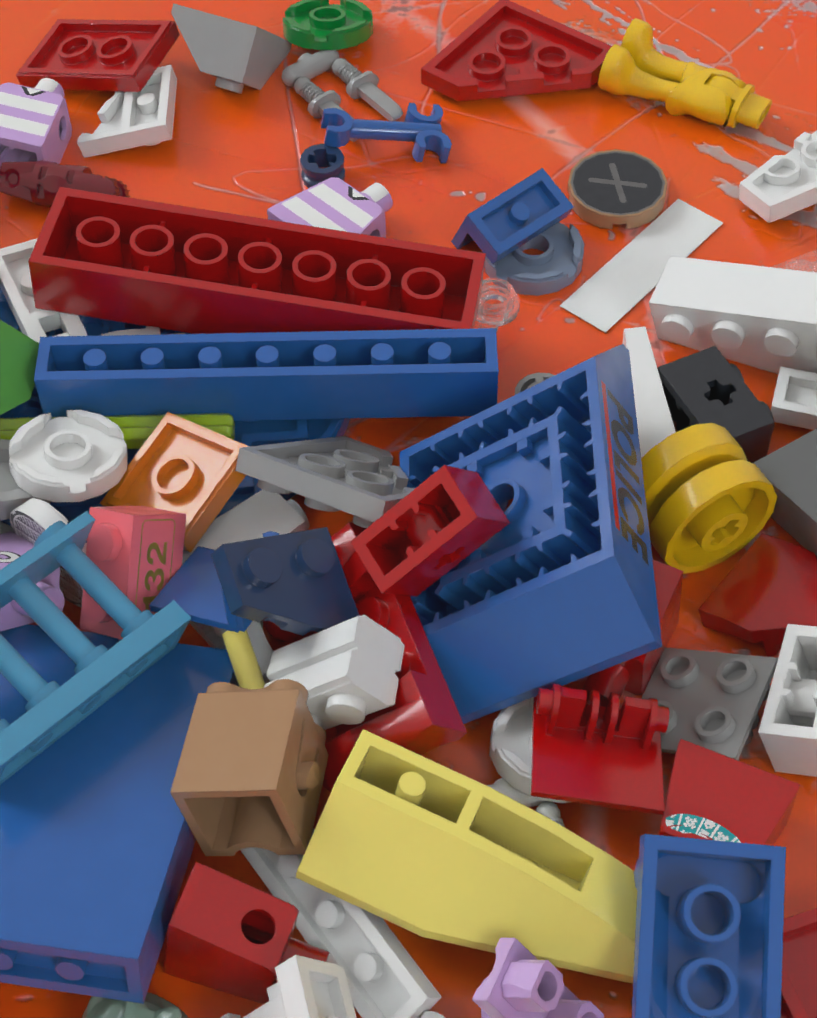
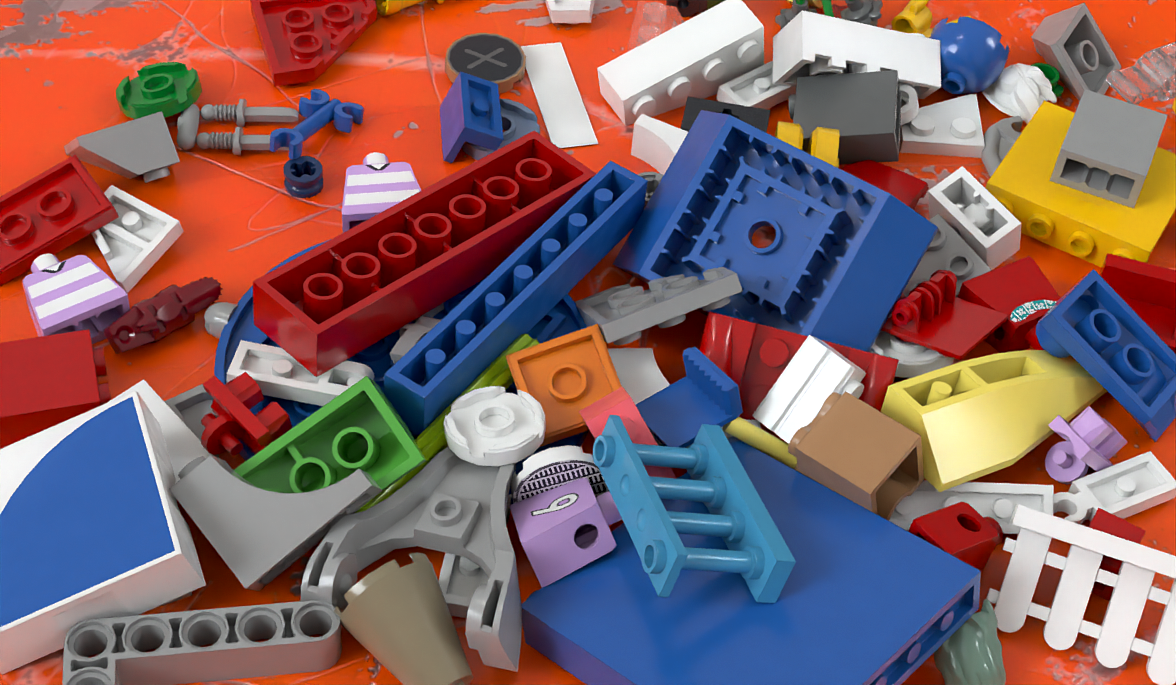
camera: 60 degrees left, 5 degrees down
dark blue wing [211,527,360,636] -> none
red brick [350,465,510,596] -> none

